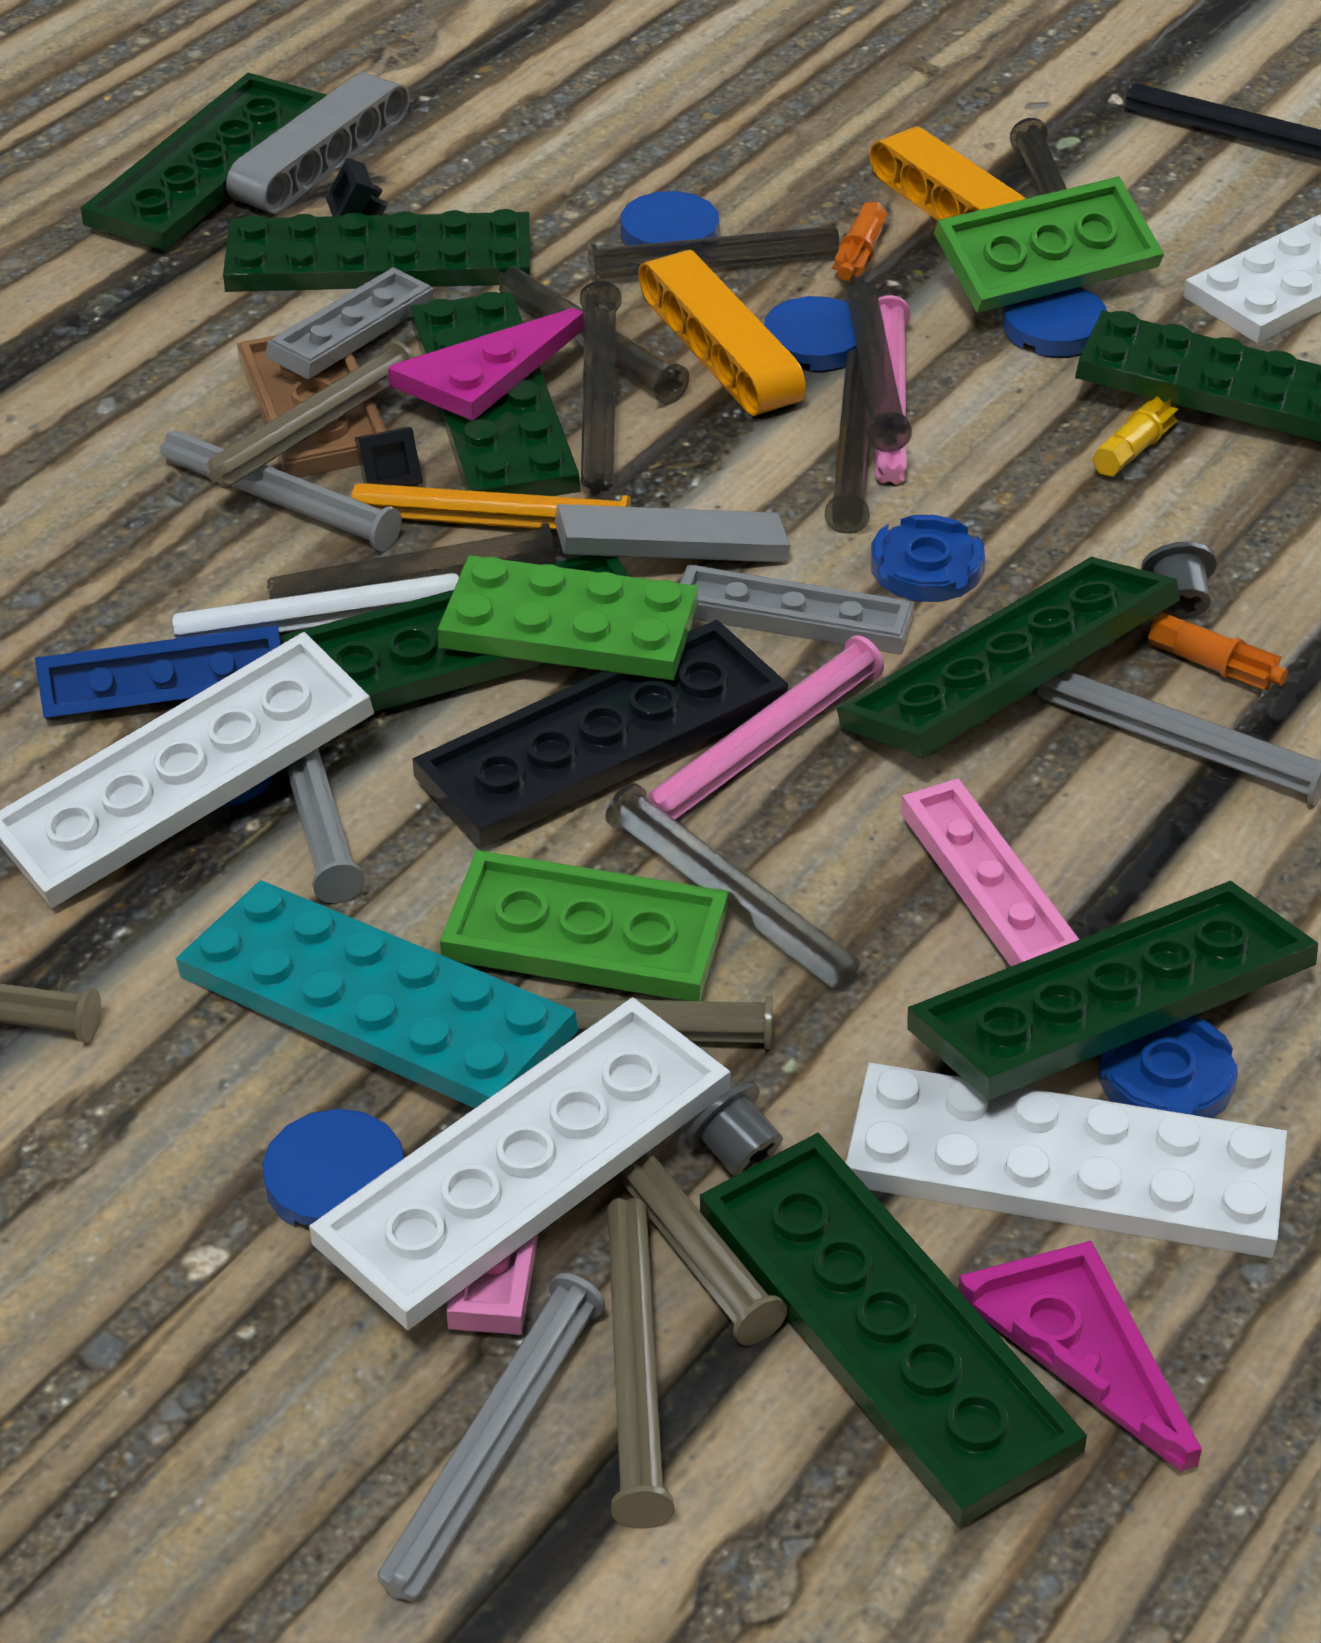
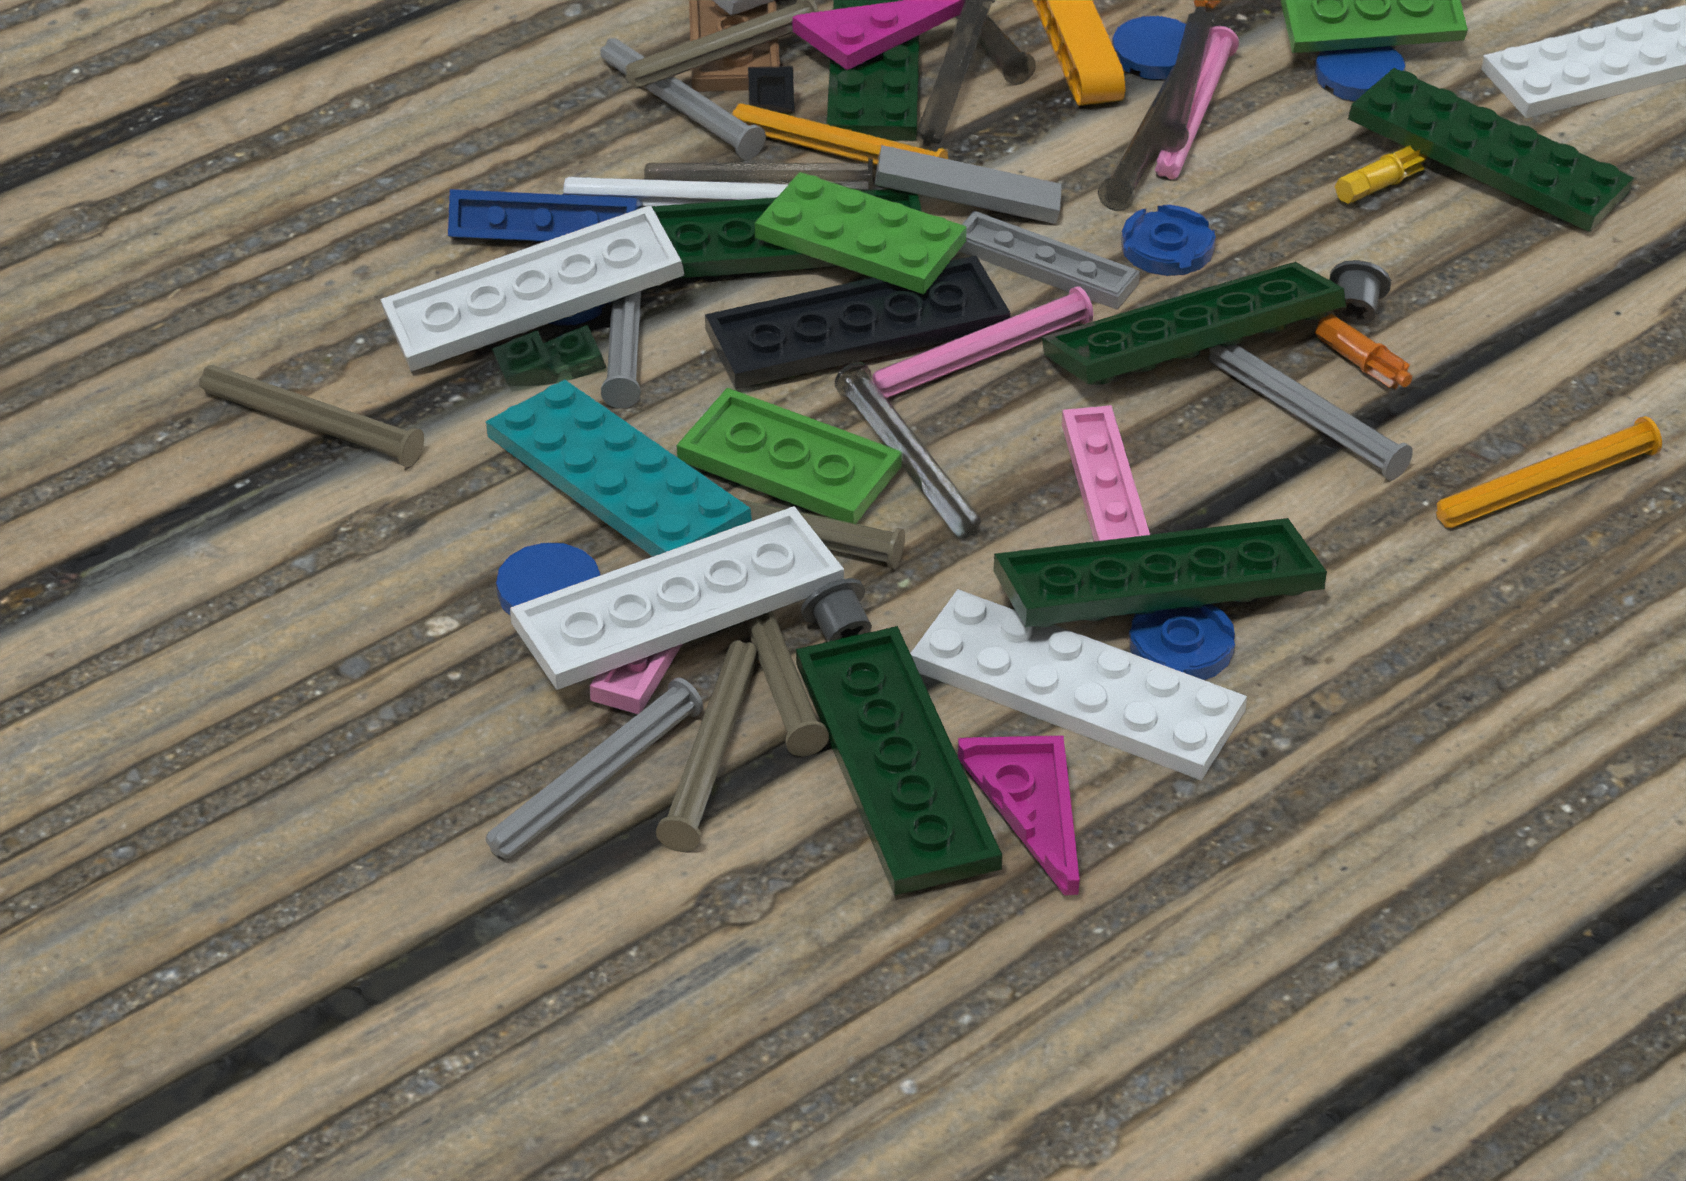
camera: 15 degrees right, 0 degrees up
none -> clear green slope [492,325,607,386]

